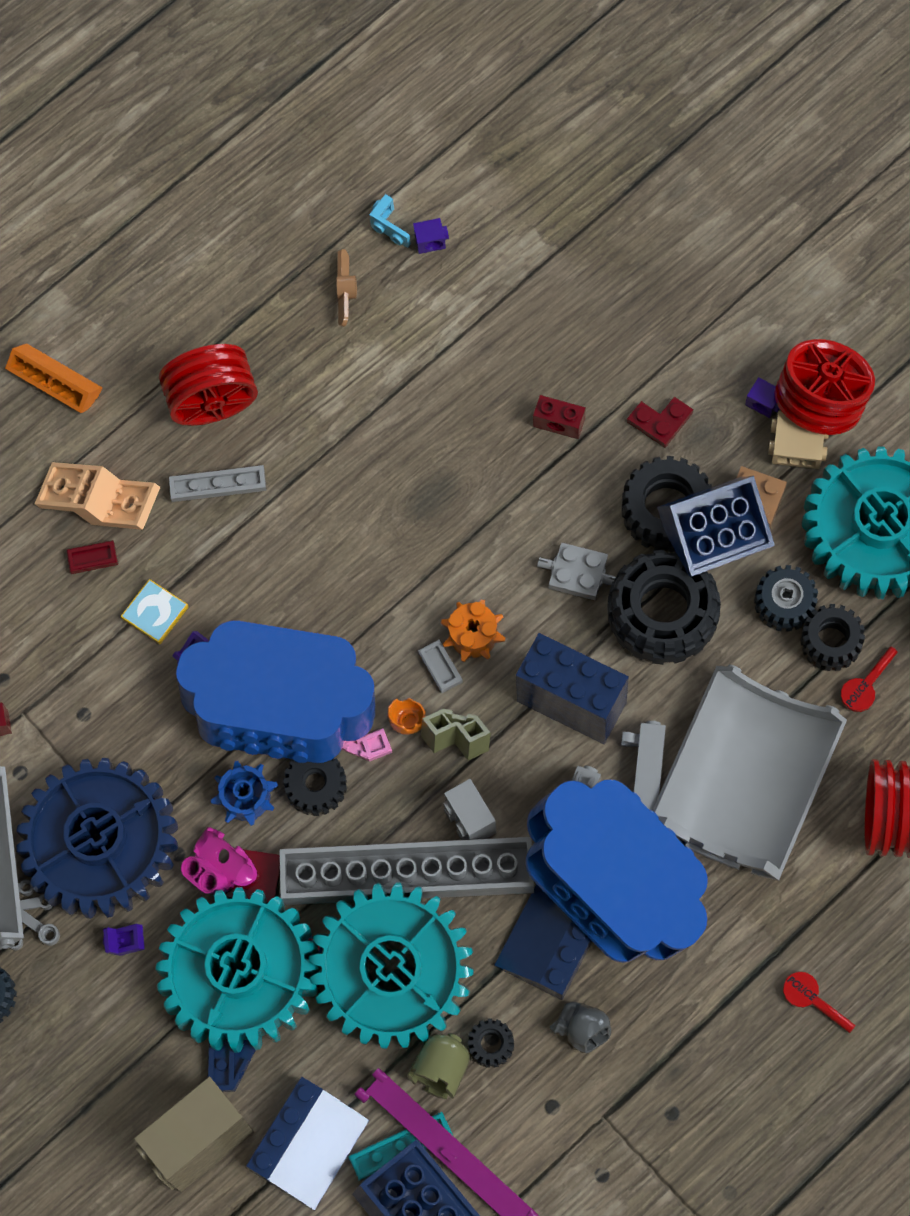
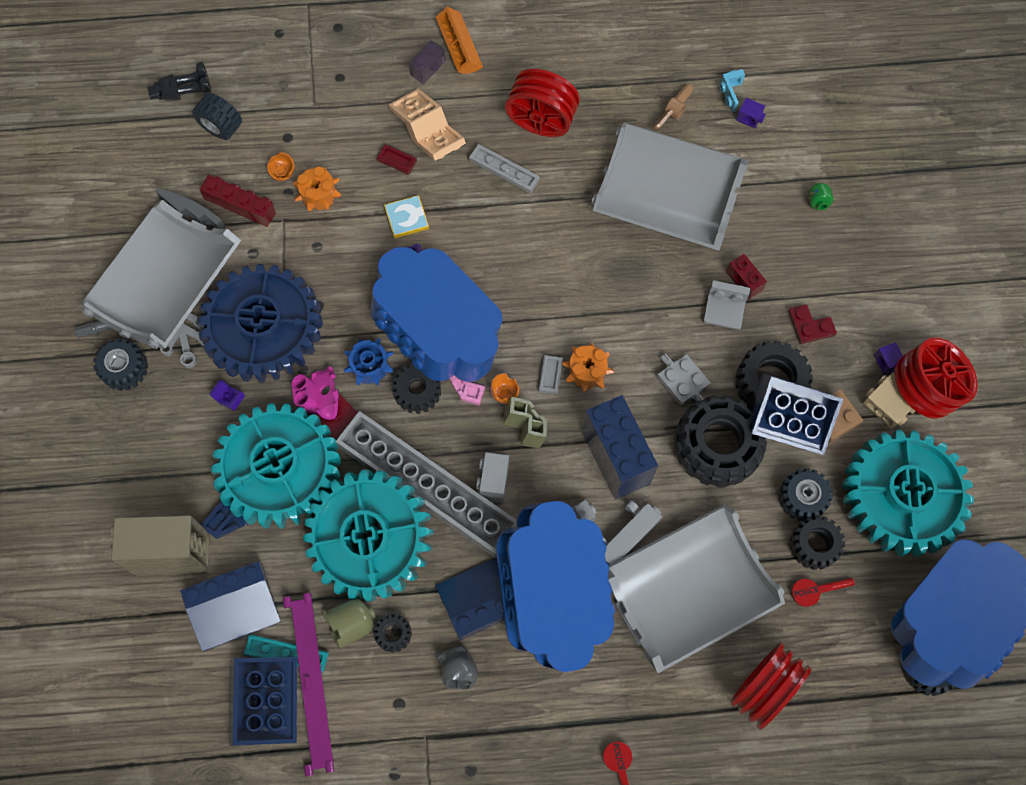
camera: 30 degrees right, 0 degrees up
none -> orange brick [293,166,341,212]
none -> clear purple brick [409,40,446,84]
none -> light grey panel [591,122,749,250]
none -> light grey bracket [703,280,750,330]
none -> green head [808,183,833,210]

